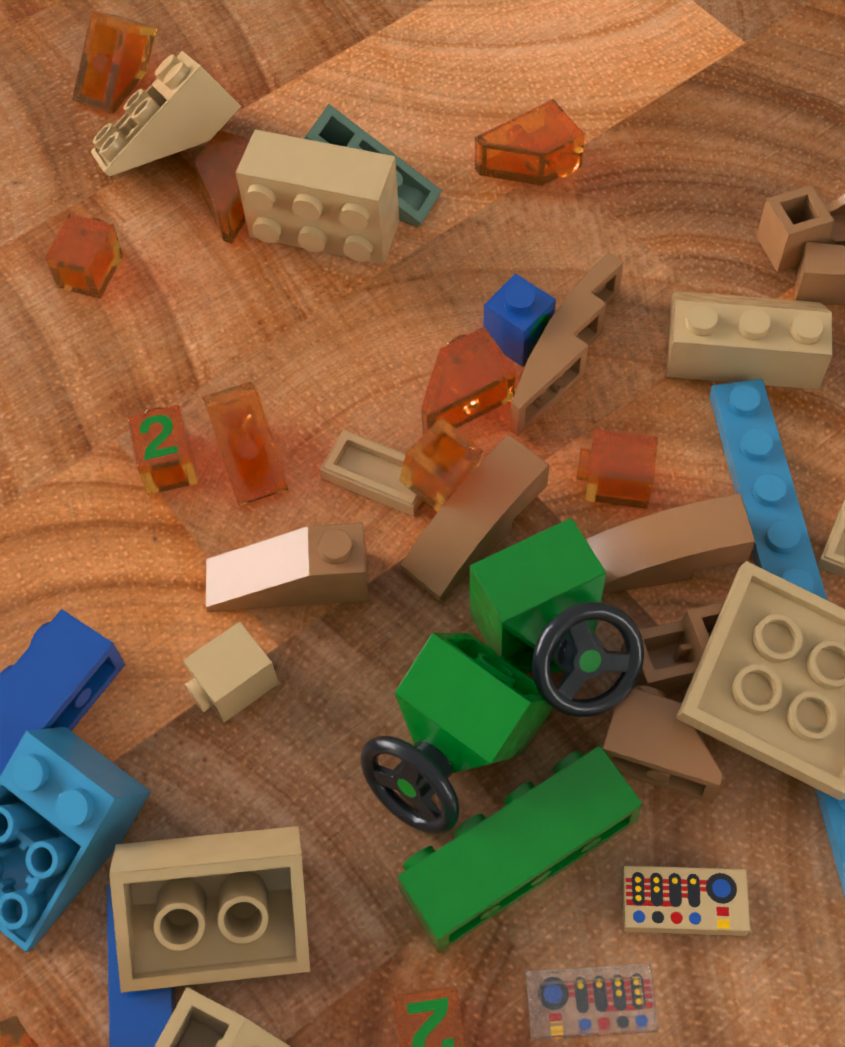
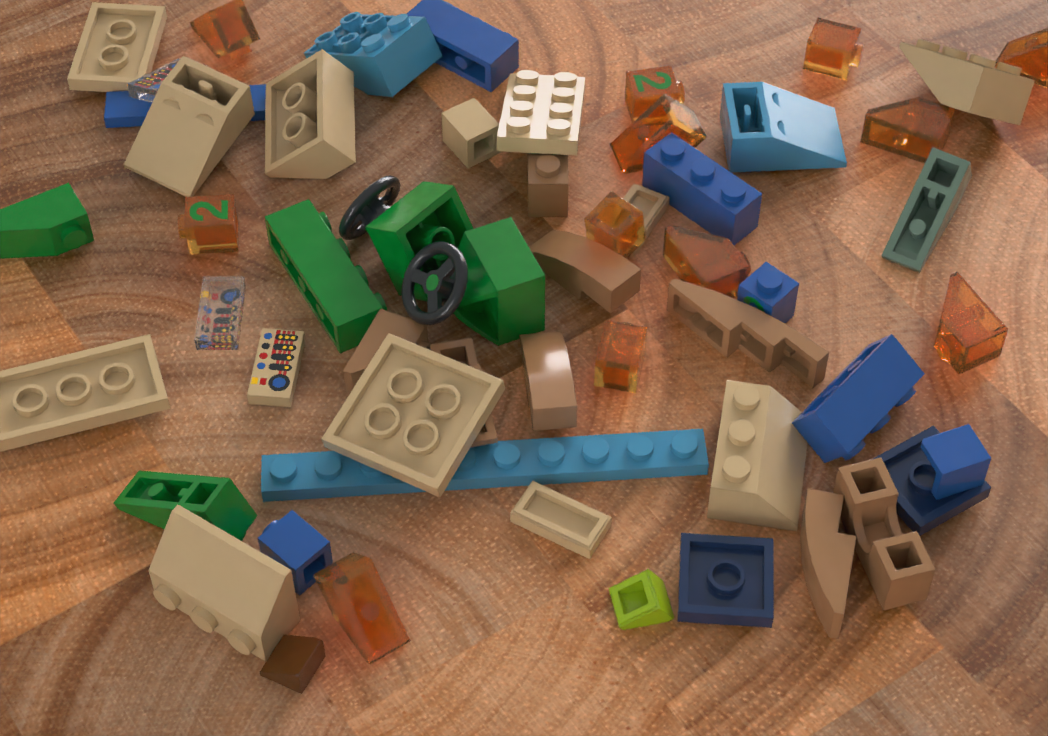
camera: 90 degrees right, 10 degrees down
tan brick [236,129,400,265] -> none
none -> tan plate [496,70,585,156]
none -> blue brick [642,132,762,248]
none -> dark azure slope [720,82,847,172]
none -> blue brick [792,334,925,463]
none -> dark blue plate [871,425,991,536]
none -> blue panel [921,424,991,500]

